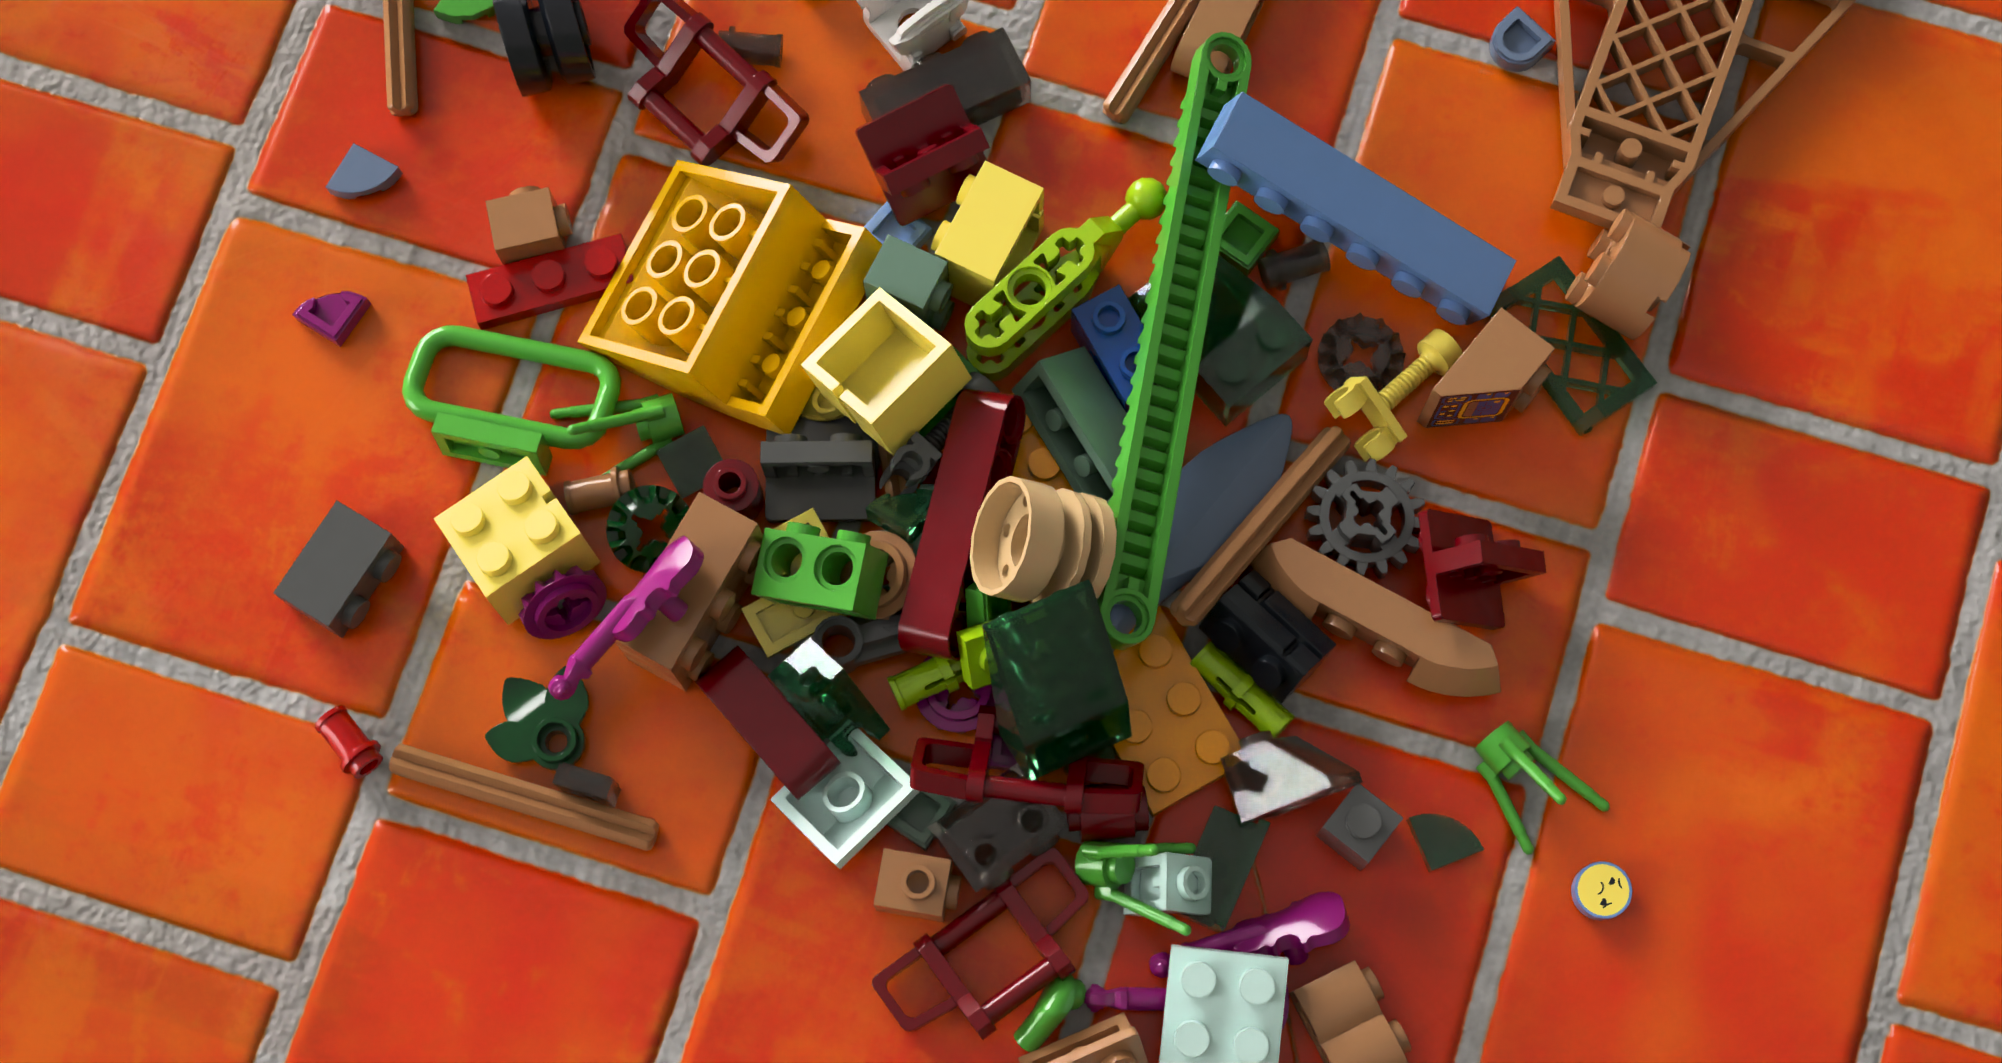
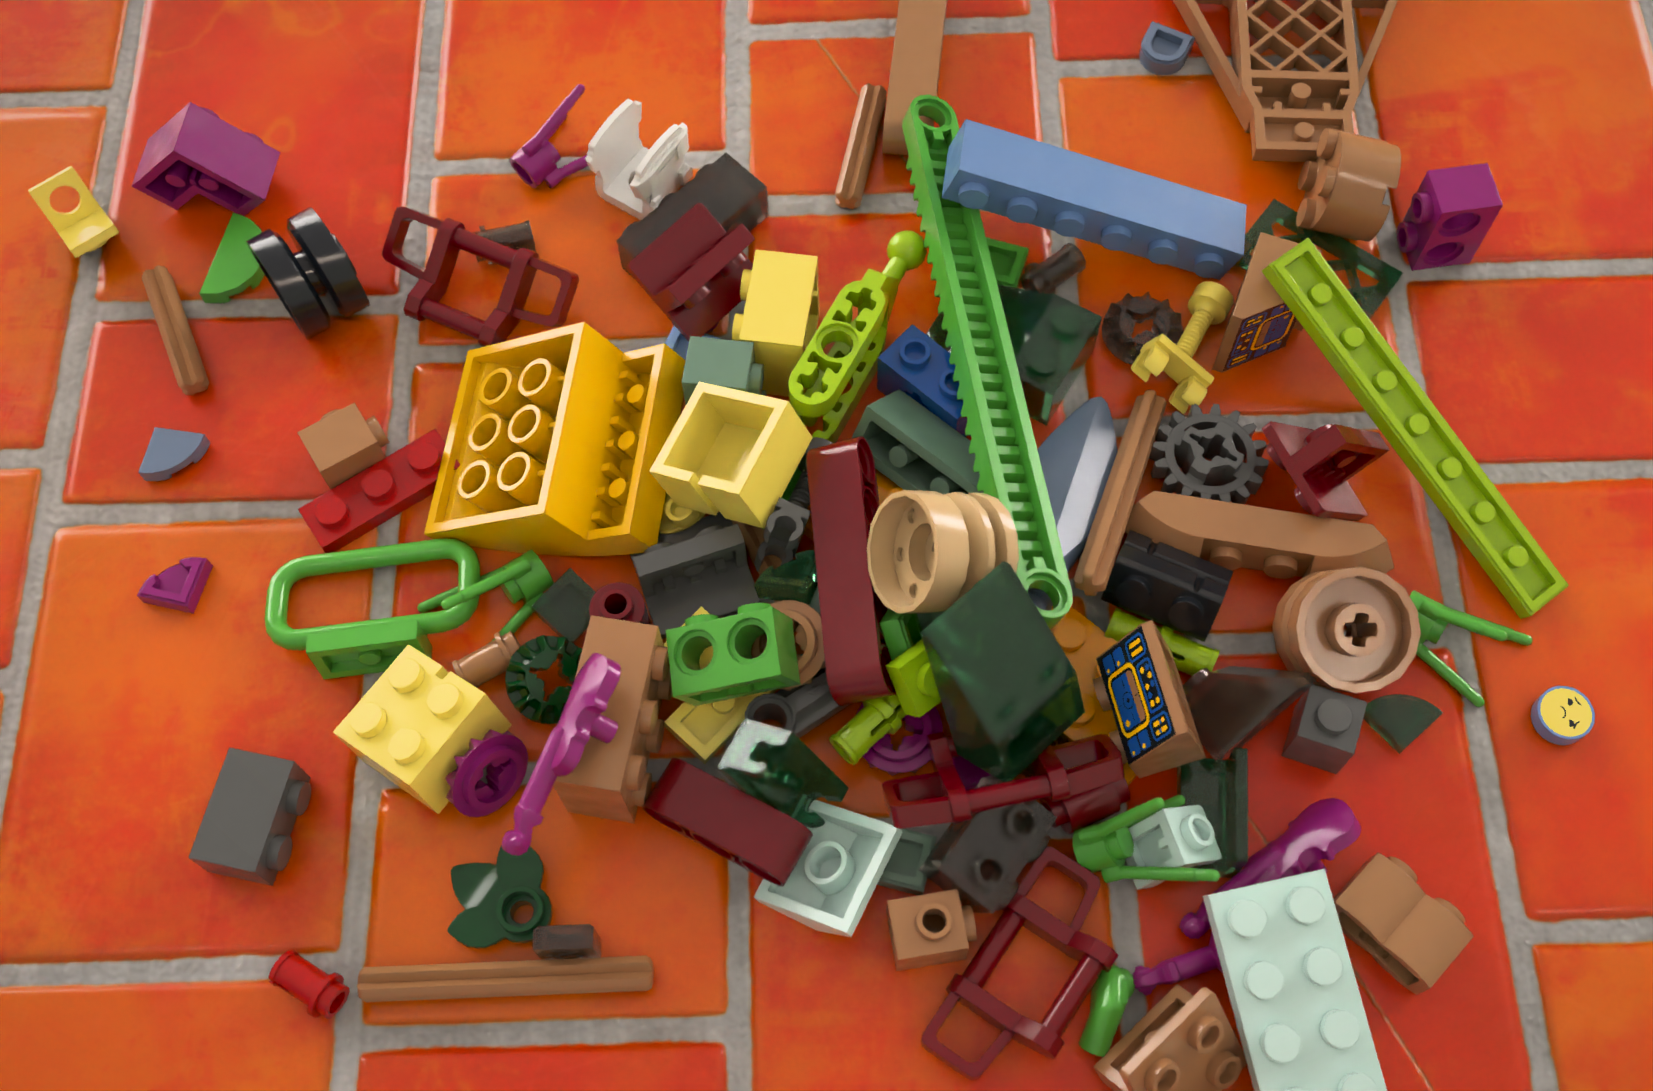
camera: 20 degrees left, 10 degrees down
none -> slope [1093,620,1206,778]
none -> lime tile [1262,237,1569,619]
none -> medium nougat wheel [1272,567,1421,693]
none -> magenta brick [1397,163,1503,271]

